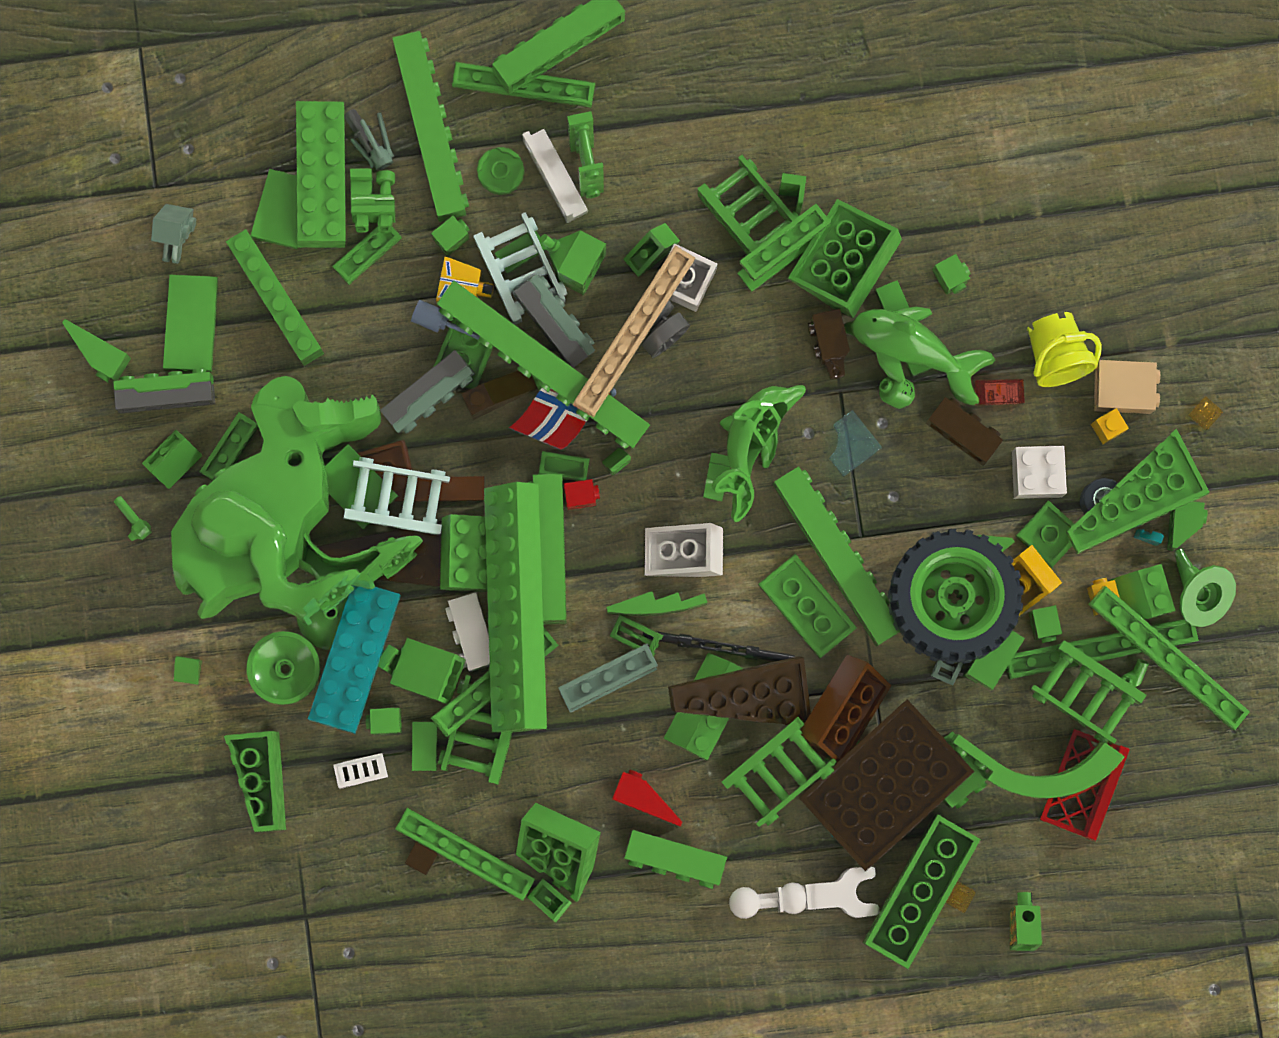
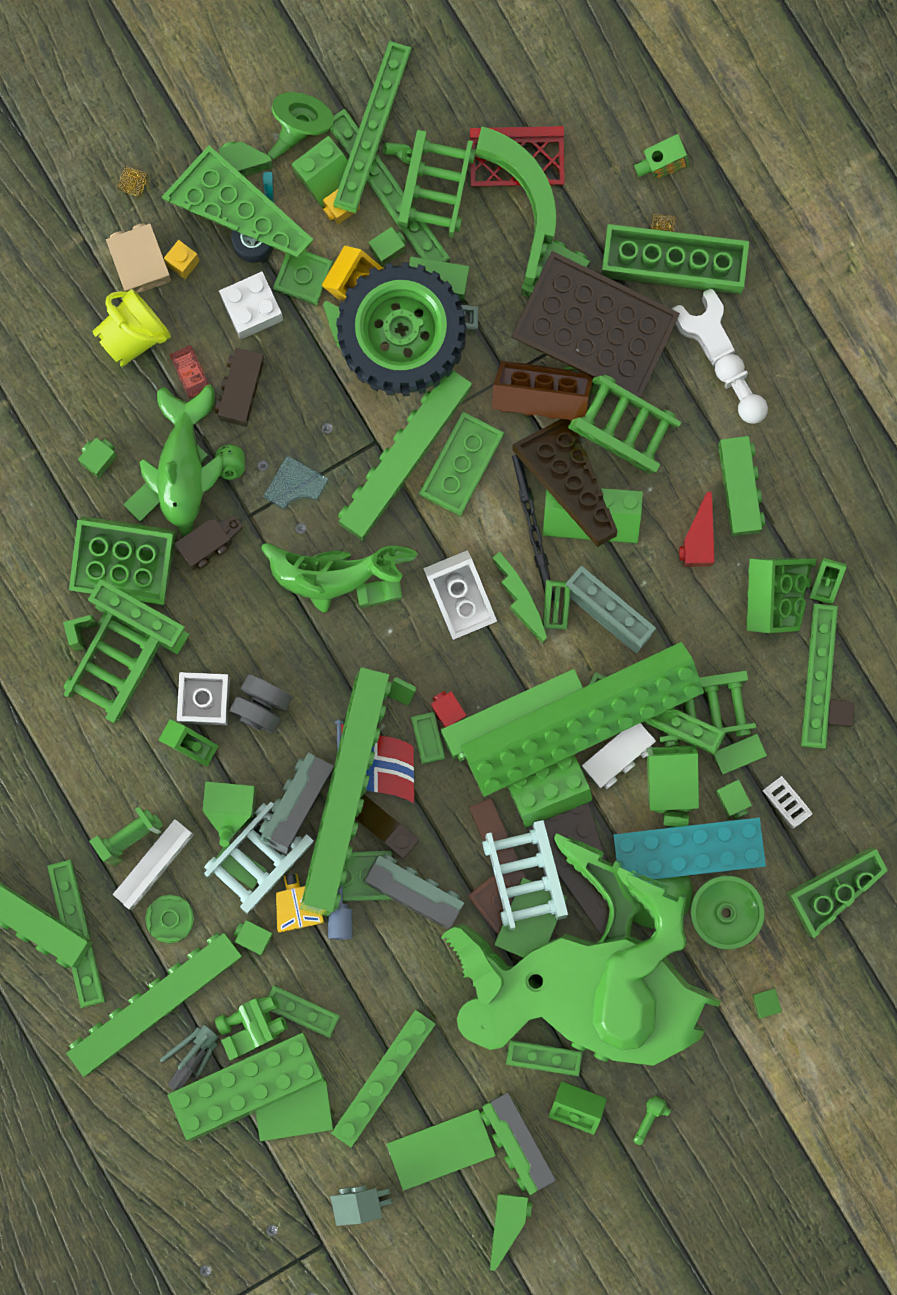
camera: 110 degrees left, 0 degrees up
tan tile [573,245,695,418] -> none

